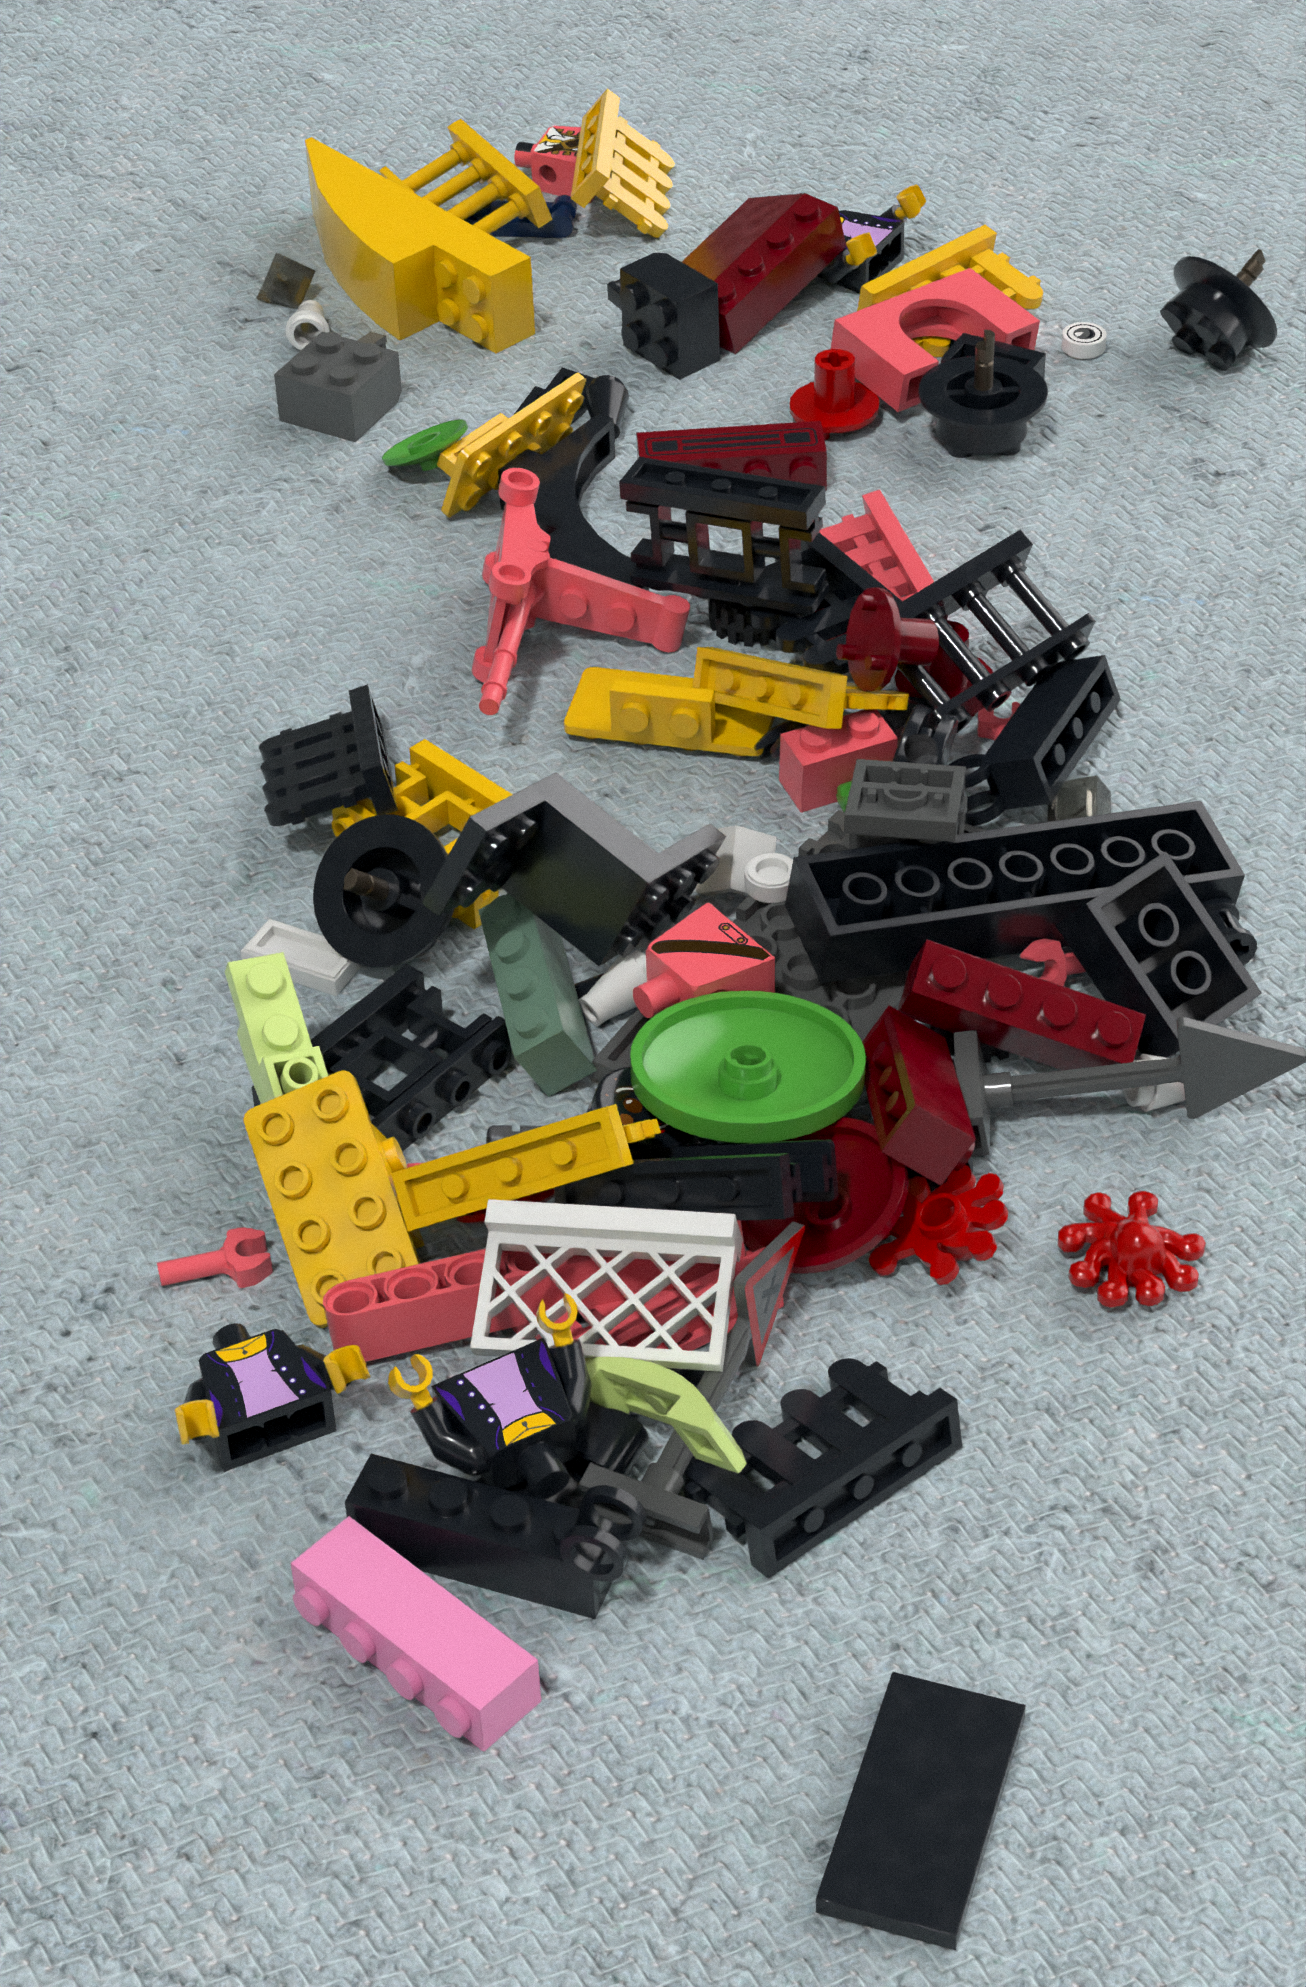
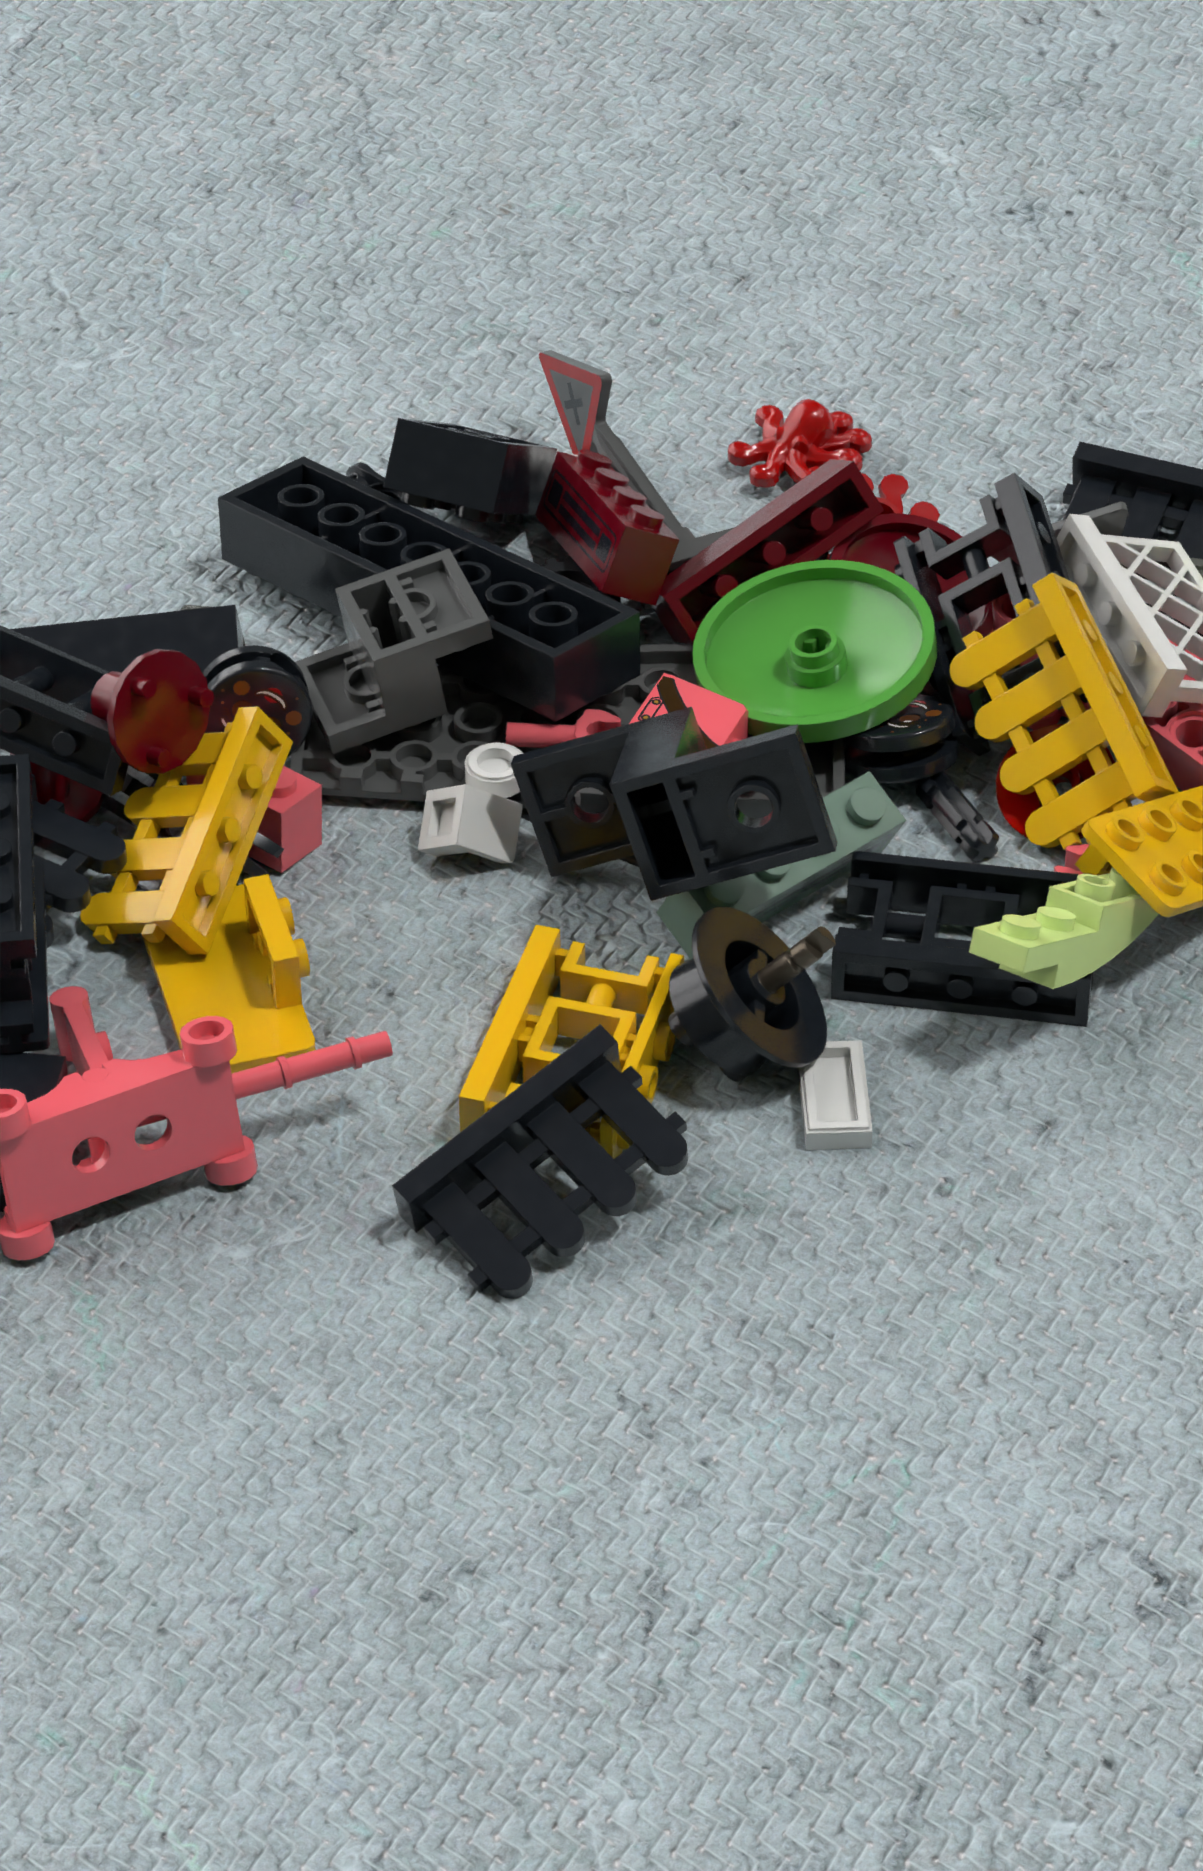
camera: 120 degrees left, 0 degrees up
none -> coral bar [506,709,621,748]

